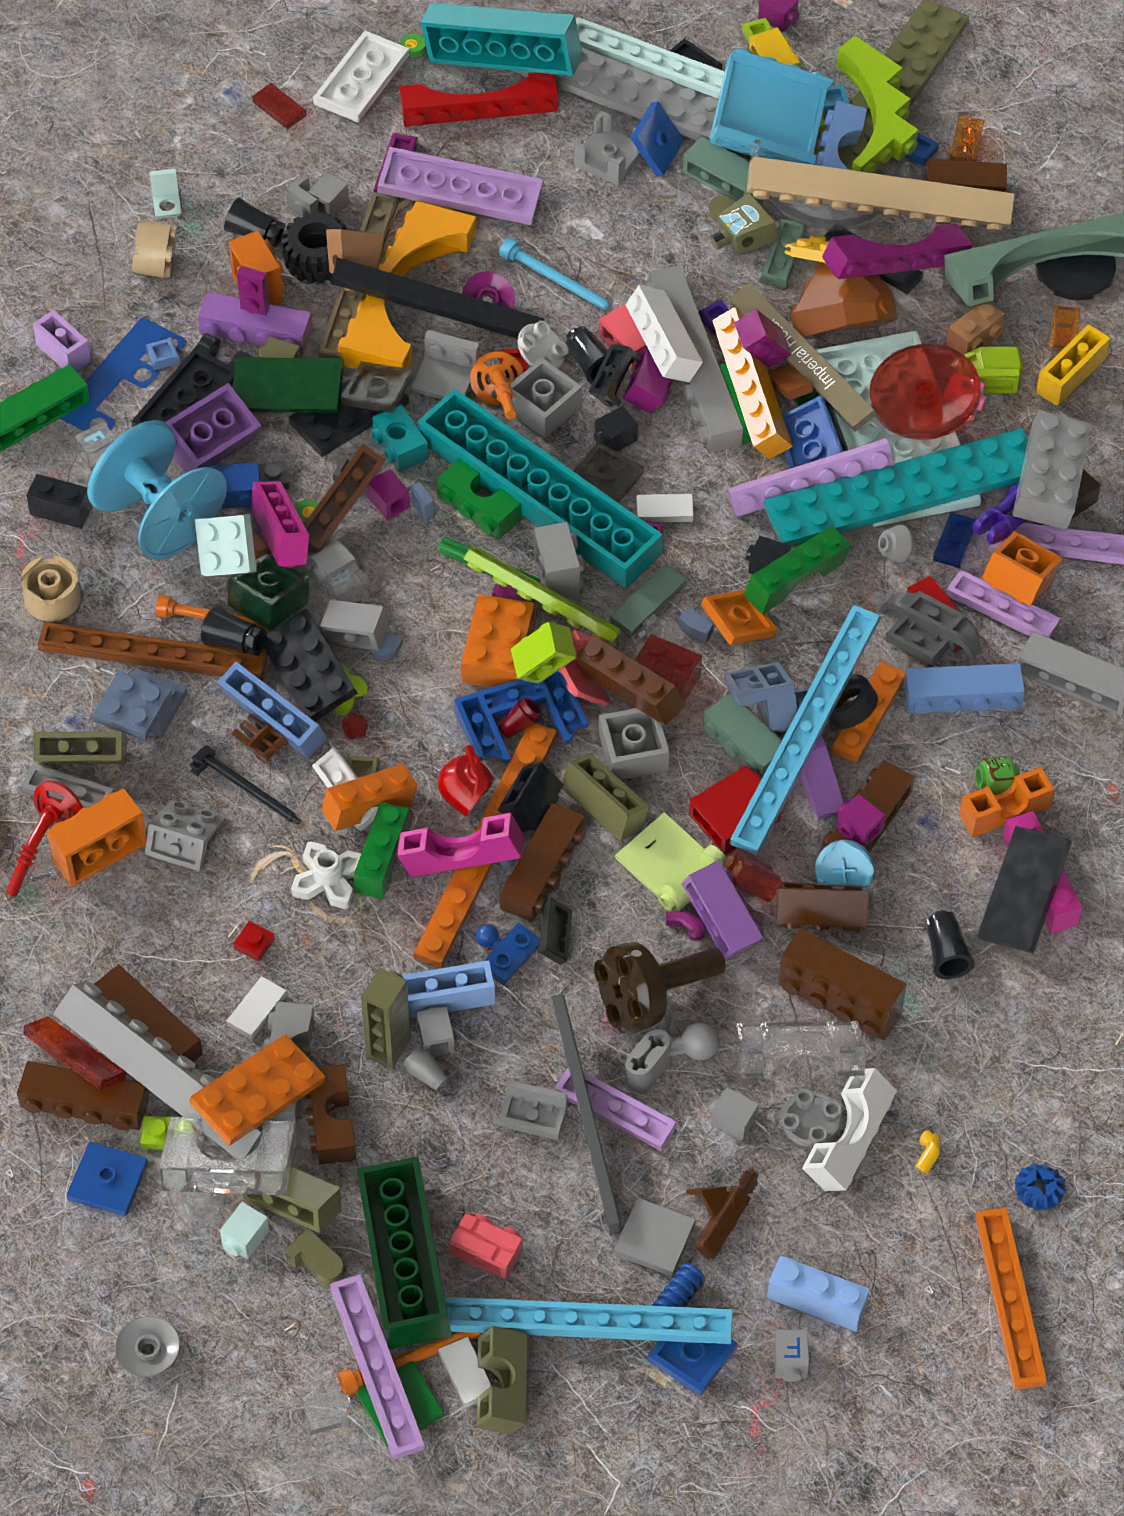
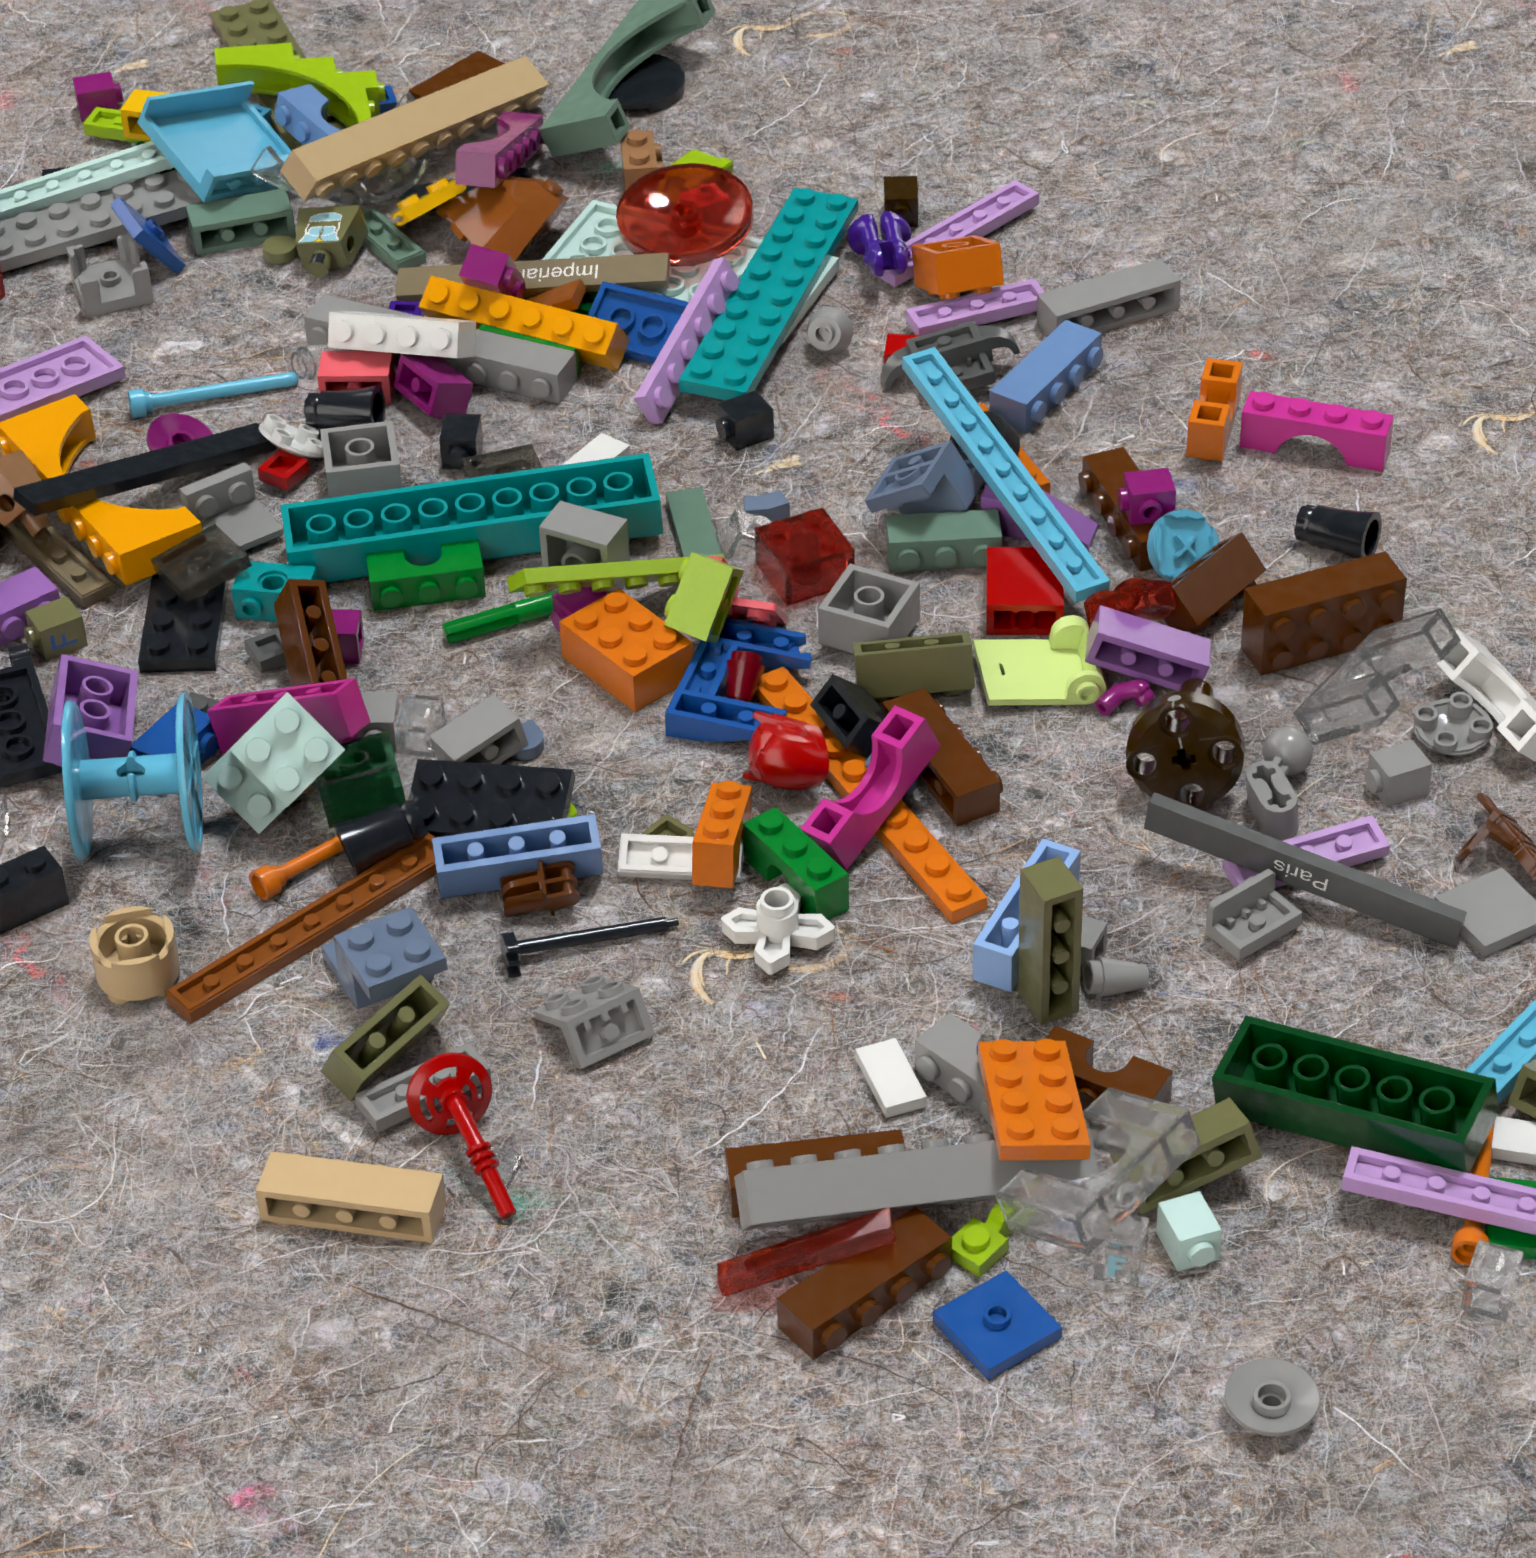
camera: 50 degrees left, 15 degrees down
orange brick [47,788,147,887] -> none
dark green tile [233,357,344,413] -> none
red plate [233,921,275,962] -> none
olive leg [286,1228,344,1289] -> none
clear red plate [342,712,368,740] -> none
sand blue tile [411,482,434,522] -> none
coral brick [449,1213,523,1280] -> none
orange dish [470,352,524,419] -> none
blue plate [476,922,540,986] -> none
pearl dark grey plate [539,897,572,965] -> none
reddish brown brick [576,636,685,726] -> none
black hinge [589,344,642,407] -> none
orange plate [701,589,778,645] -> none
green arch [743,525,851,615] -> none
clear blue plate [933,512,977,569] -> none
clear orange plate [949,116,984,162] -> none
bright green head [975,756,1020,795] -> none
black tile [977,826,1072,954] -> none
light grey brick [1012,409,1092,530] -> none
yellow brick [1036,324,1110,407] -> none
clear orange brick [1048,305,1081,349] -> none

